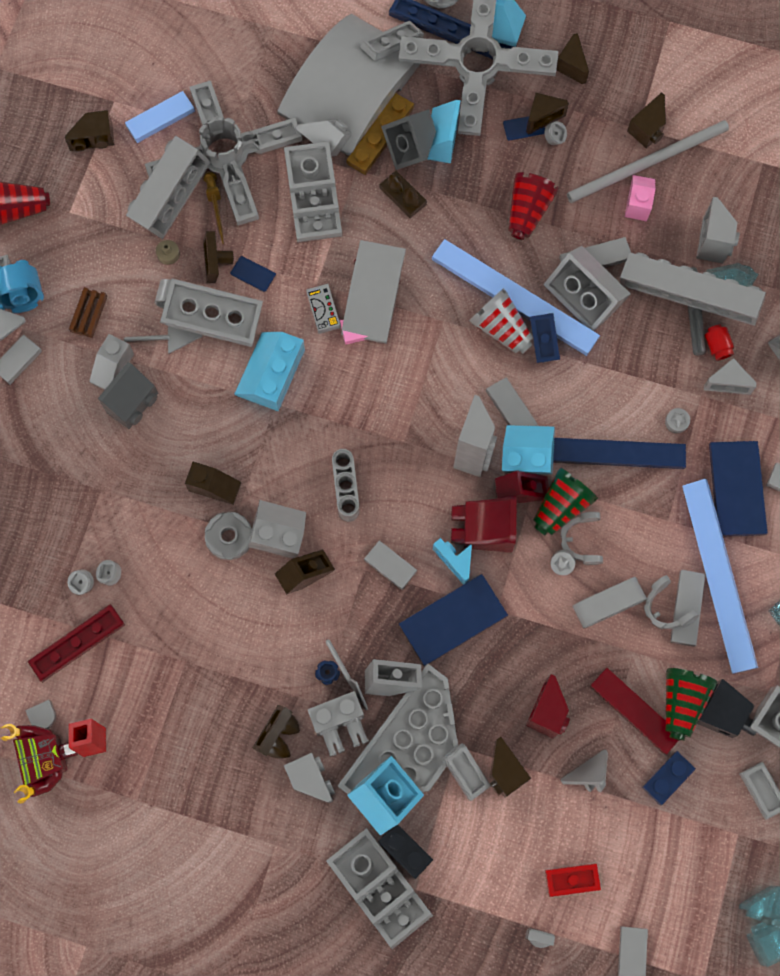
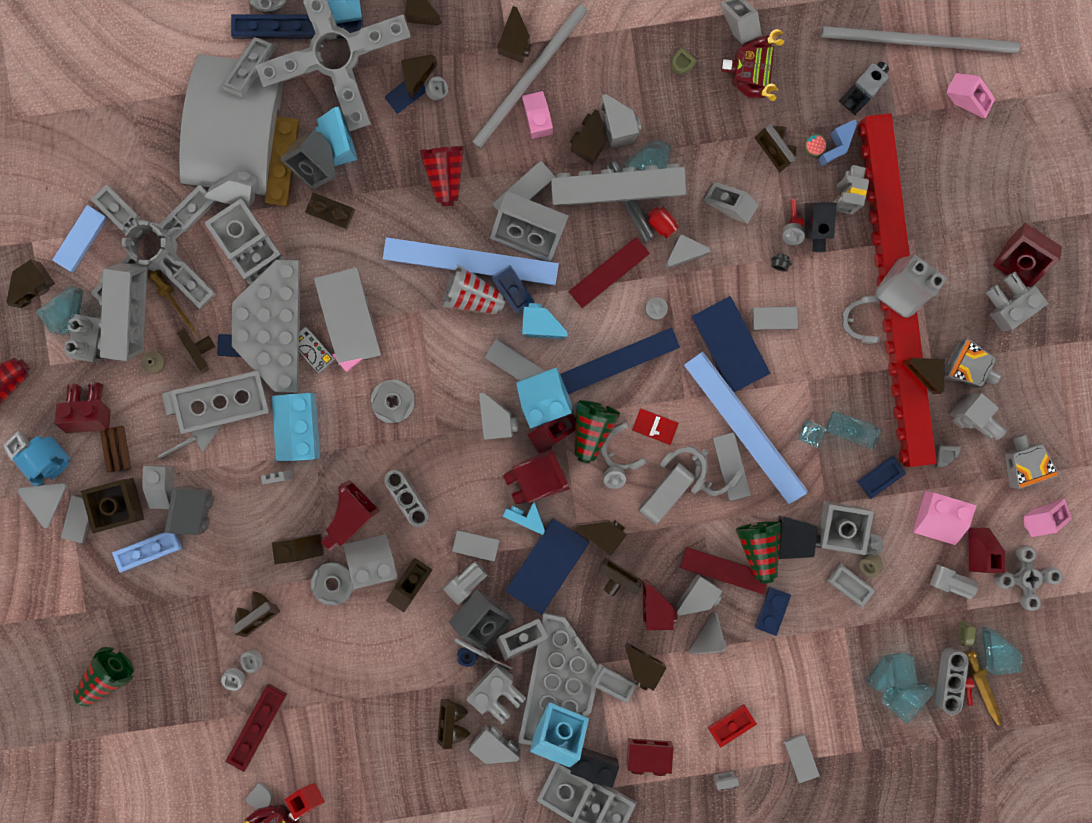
camera: 30 degrees left, 15 degrees up
none -> clear light blue slope [36,286,83,335]
none -> dark red brick [54,382,111,433]
none -> light grey brick [63,314,102,363]
none -> dark brown brick [81,478,145,534]
none -> light blue tile [112,532,183,573]
none -> dark brown tile [231,591,280,637]
none -> light grey plate [232,260,301,393]
none -> light grey tile [261,469,294,485]
none -> dark red hips [321,480,380,551]
none -> light grey plate [371,379,415,423]
none -> light grey piece [443,561,488,605]
none -> dark grey slope [449,589,515,652]
none -> medium azure slope [522,303,567,339]
none -> dark red tile [568,237,650,309]
none -> dark brown slope [570,109,605,165]
none -> dark brown slope [575,520,627,556]
none -> dark brown tile [599,557,642,596]
none -> dark red brick [626,738,674,776]
none -> red sticker [632,408,679,445]
none -> light grey piece [660,446,708,494]
none -> light grey slope [675,574,722,616]

